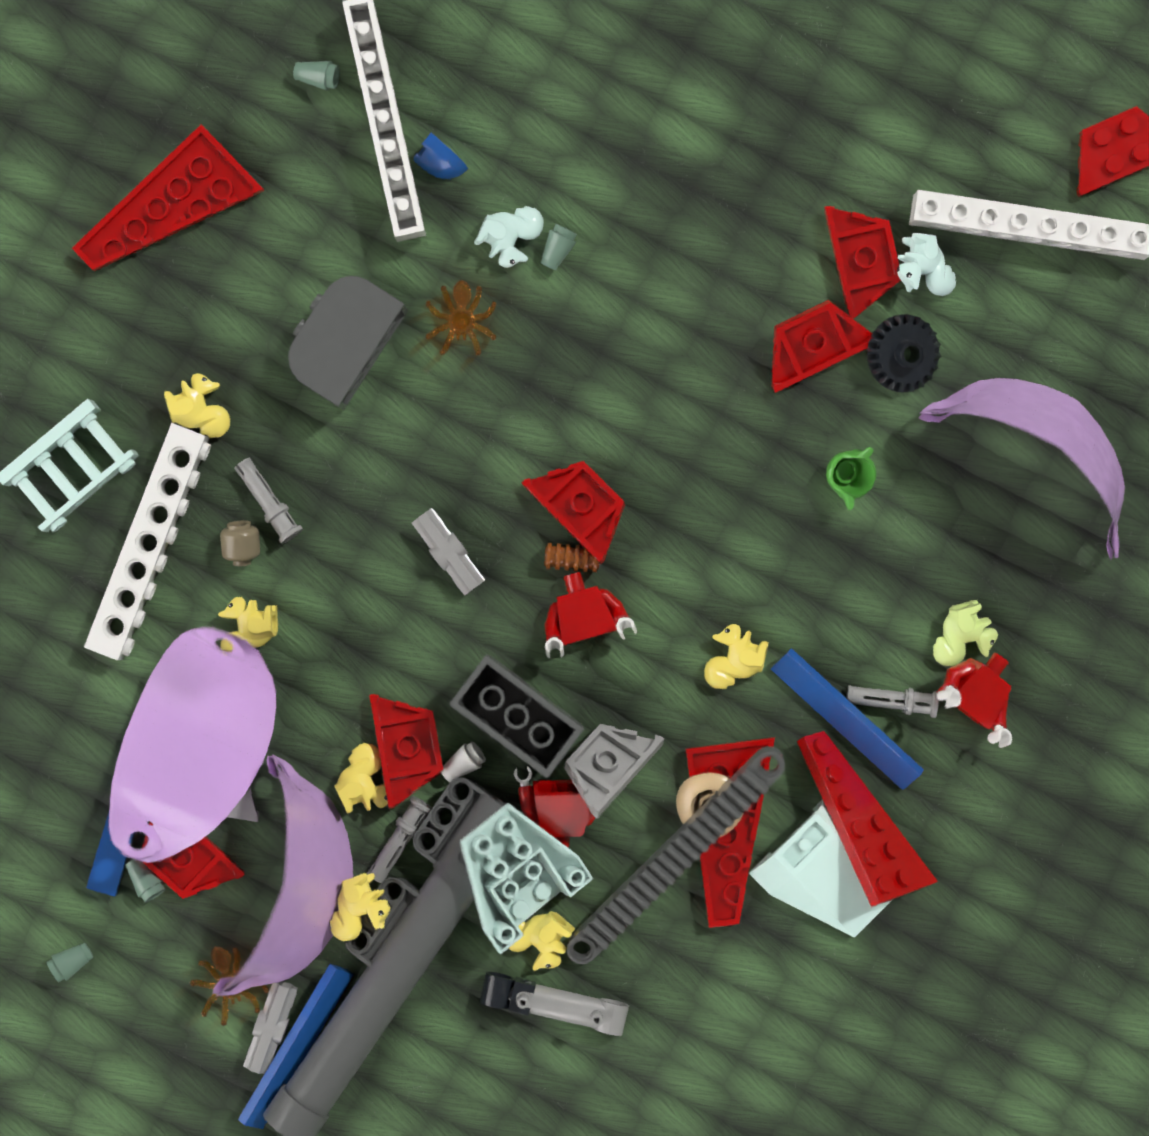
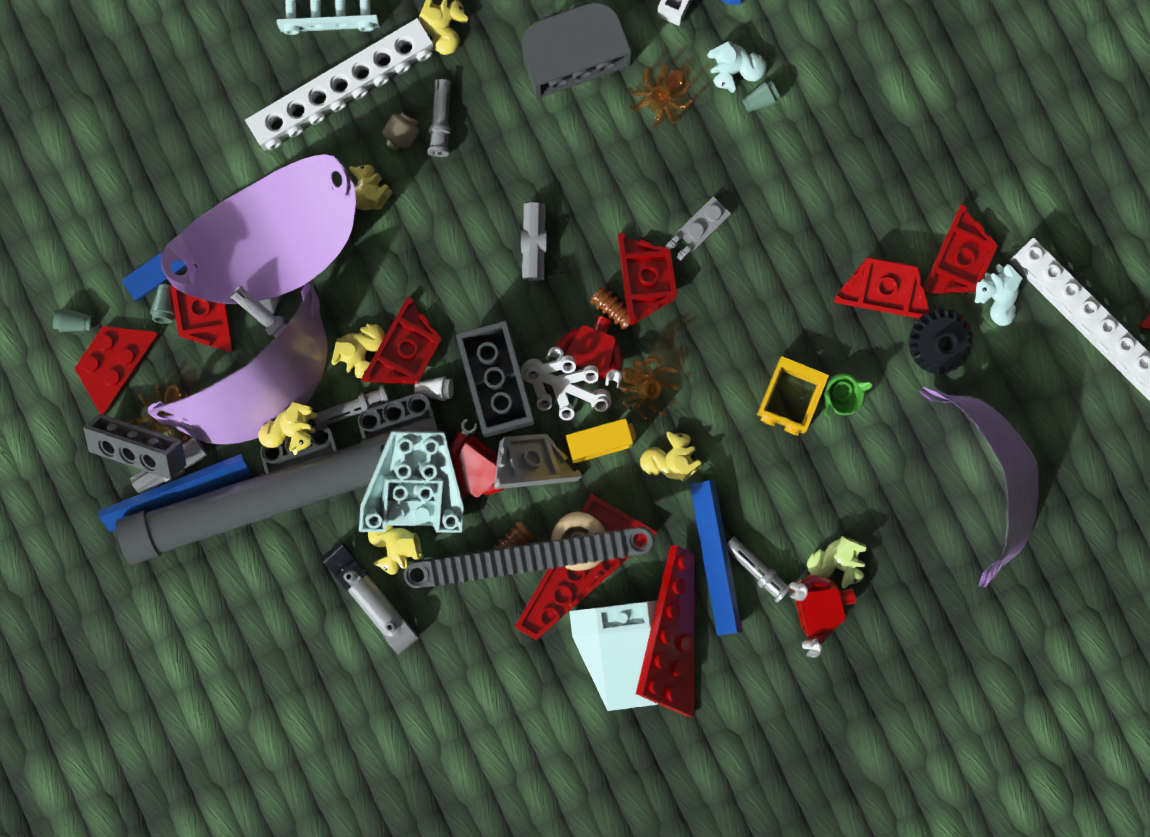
camera: 40 degrees right, 5 degrees down
none -> red wing [74,326,159,416]
none -> dark grey brick [83,414,186,480]
none -> light grey pin [230,285,287,338]
none -> dark orange piece [493,521,533,549]
none -> white plant [521,355,611,420]
none -> yellow window [566,418,636,464]
none -> clear orange animal [619,356,680,422]
none -> light grey hinge [665,197,731,262]
none -> yellow window [757,356,829,436]

